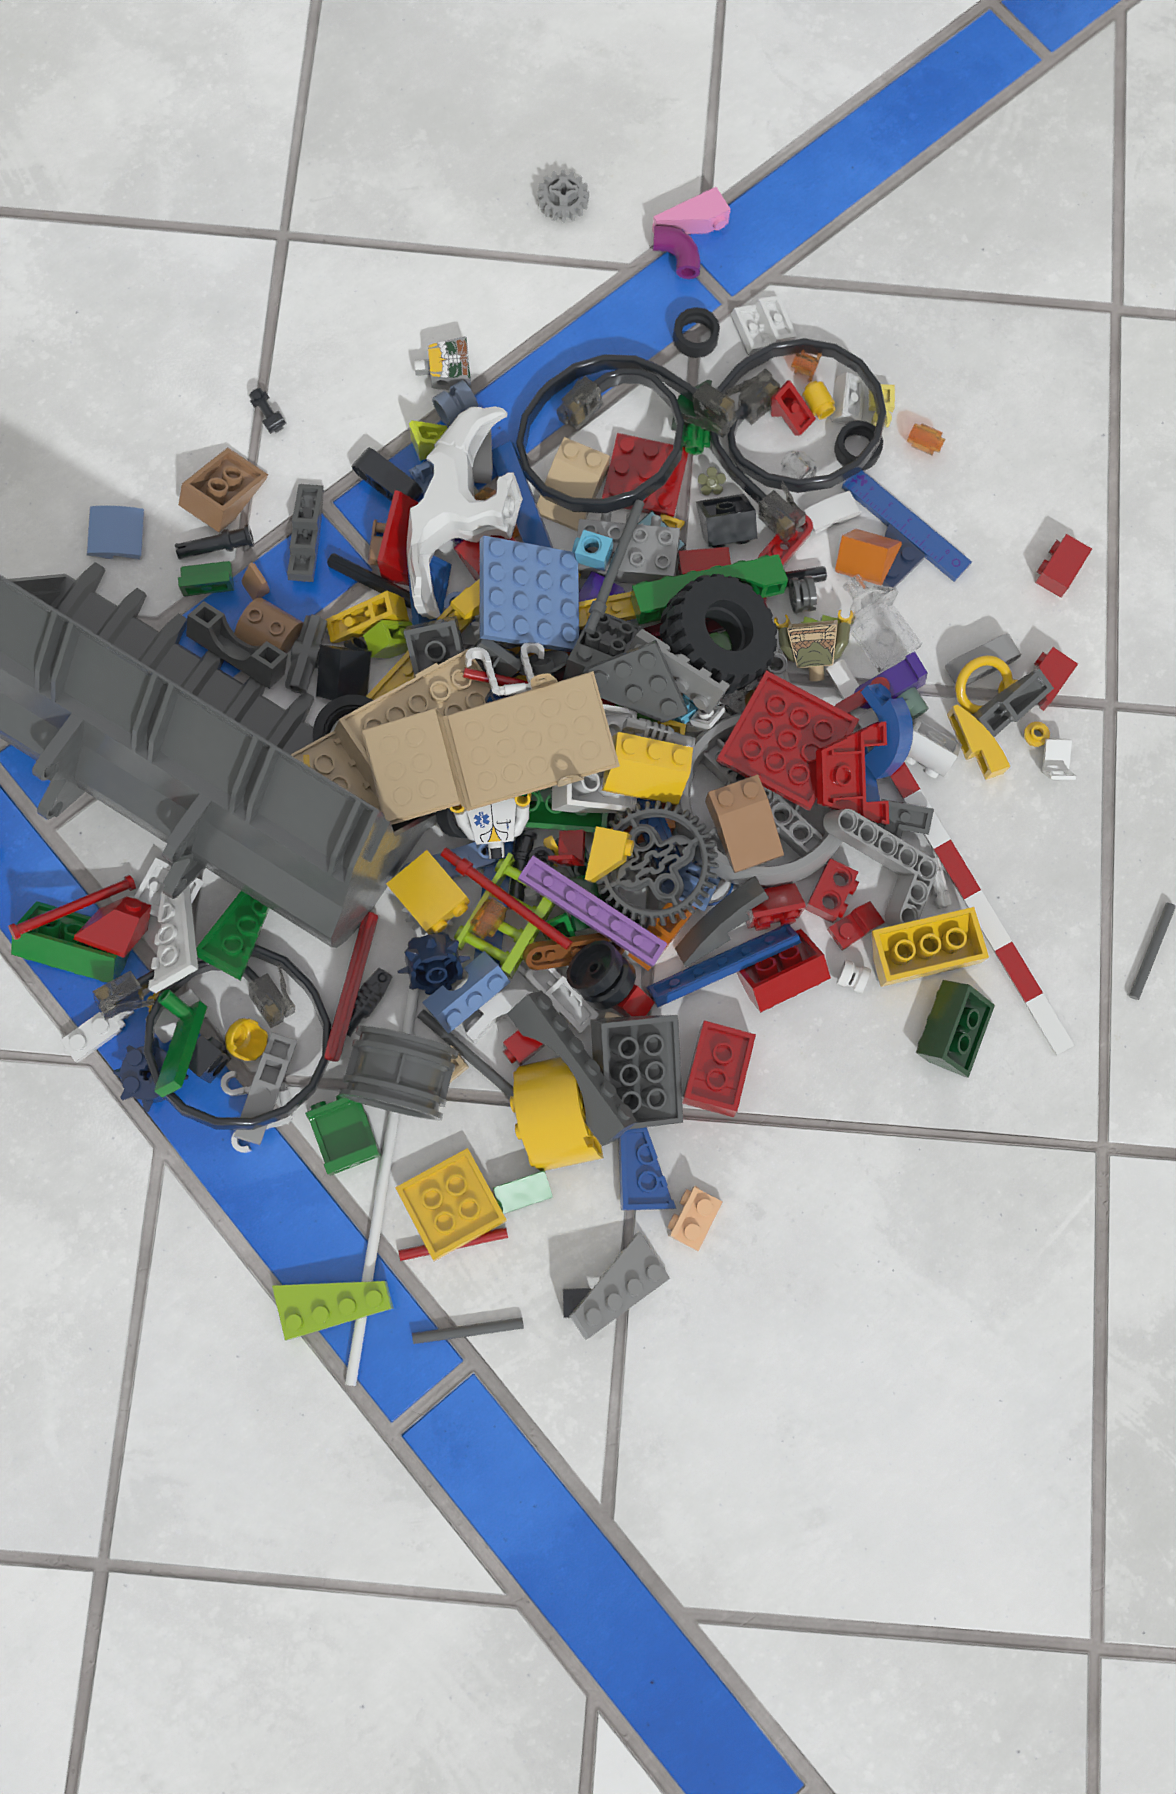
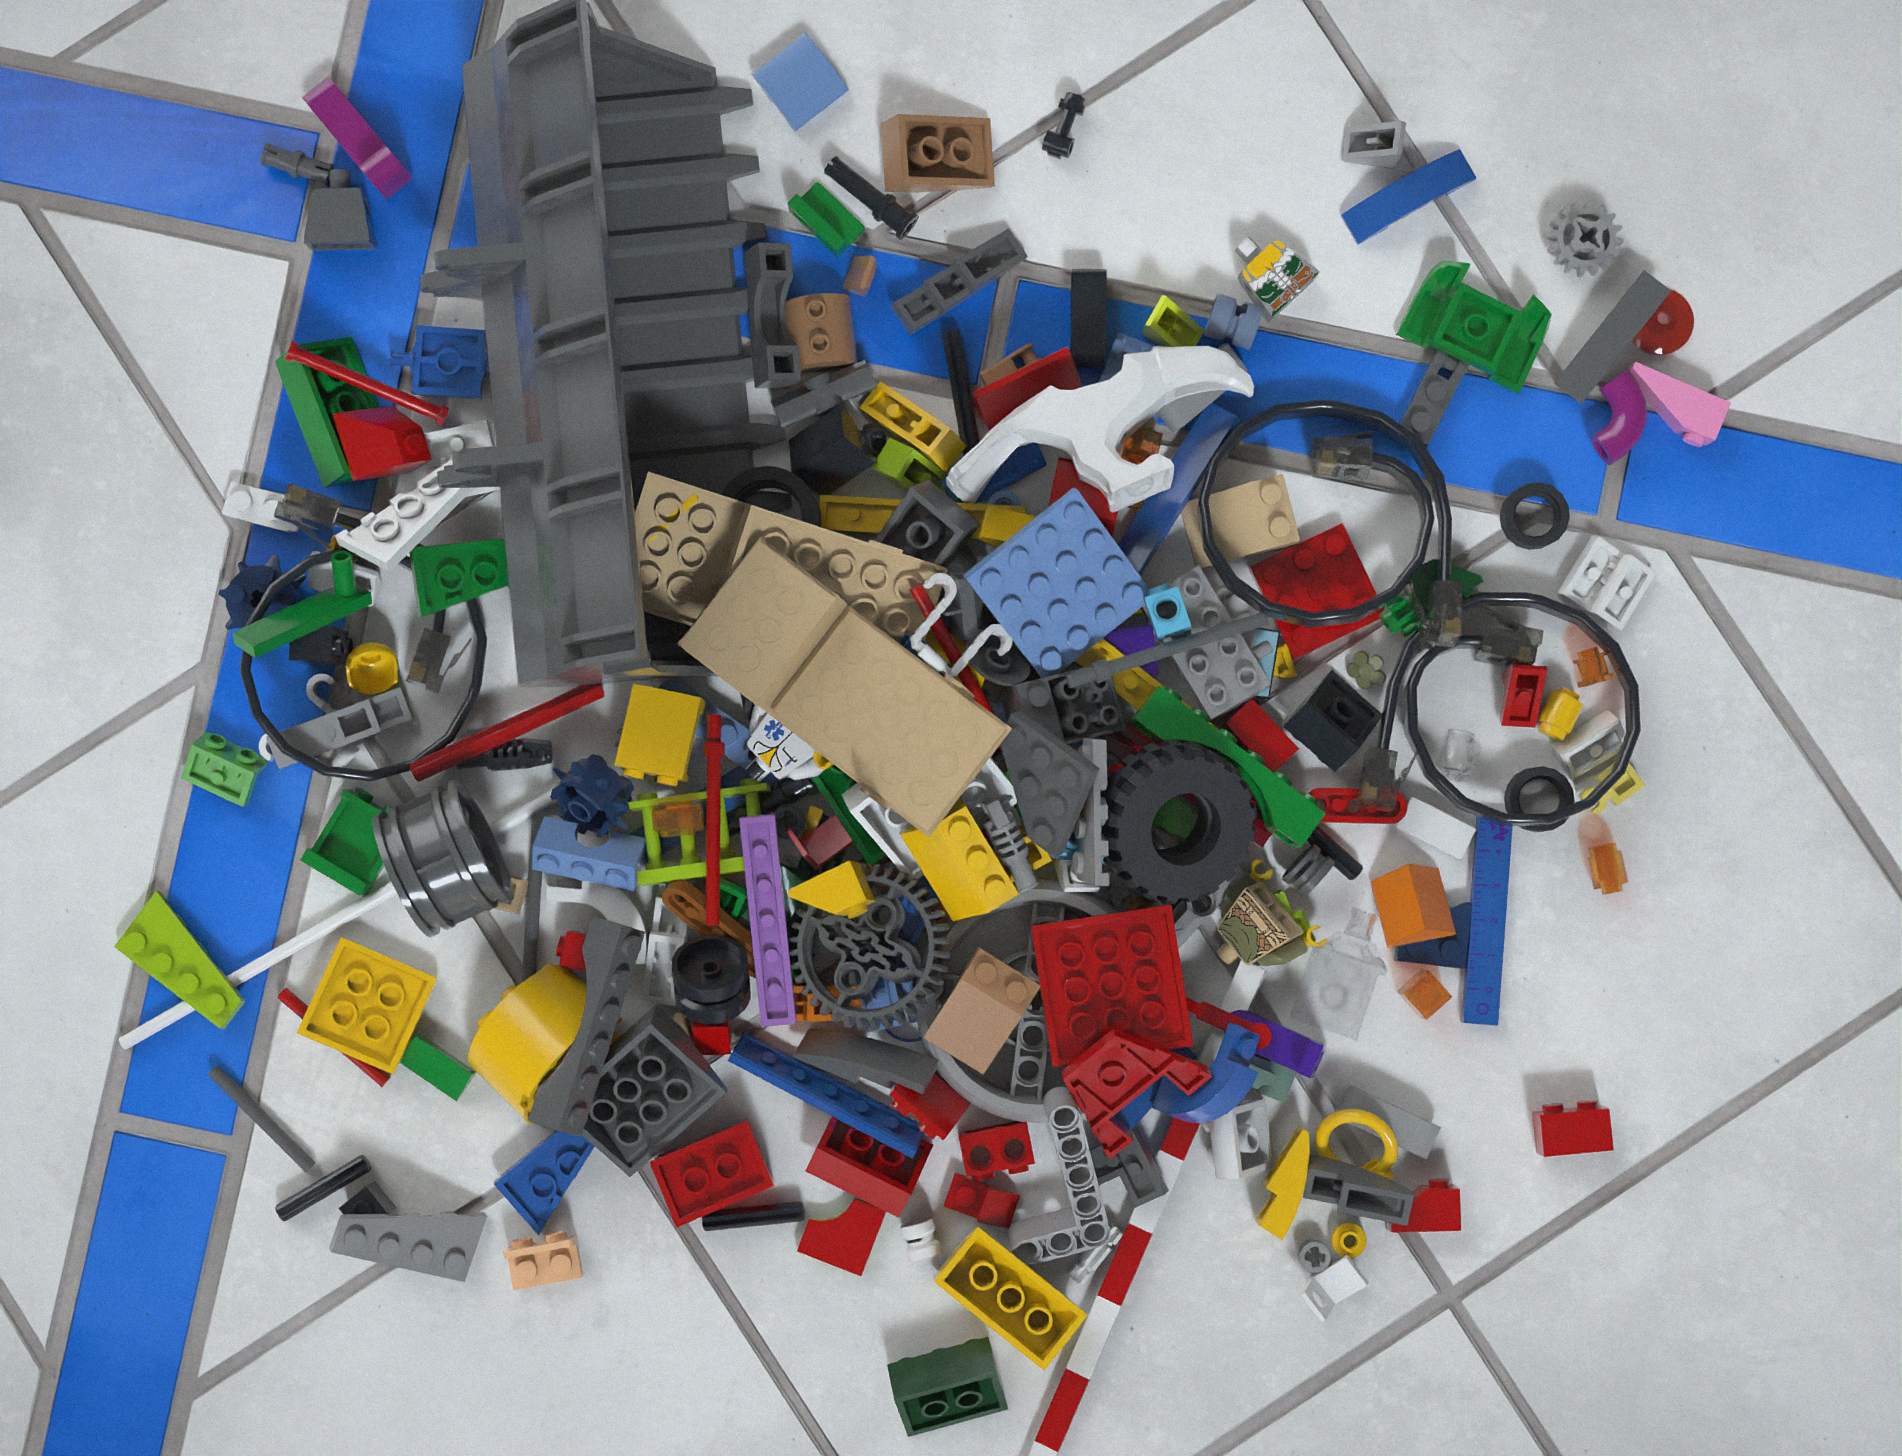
camera: 60 degrees right, 10 degrees up
none -> bright green bracket [181,732,268,807]
none -> black axle [275,1155,372,1221]
none -> blue plate [390,325,489,400]
none -> black axle [702,1202,805,1231]
none -> red tile [797,1197,886,1276]
none -> light grey bush [1297,1239,1331,1273]
none -> blue slope [1341,149,1477,245]
none -> light grey slope [1342,121,1406,169]
none -> green piece [1396,261,1552,395]
none -> clear orange brick [1396,969,1452,1020]
none -> dark grey plate [1399,349,1469,447]
none -> dark grey slope [1554,270,1672,404]
none -> clear red dish [1632,289,1694,356]

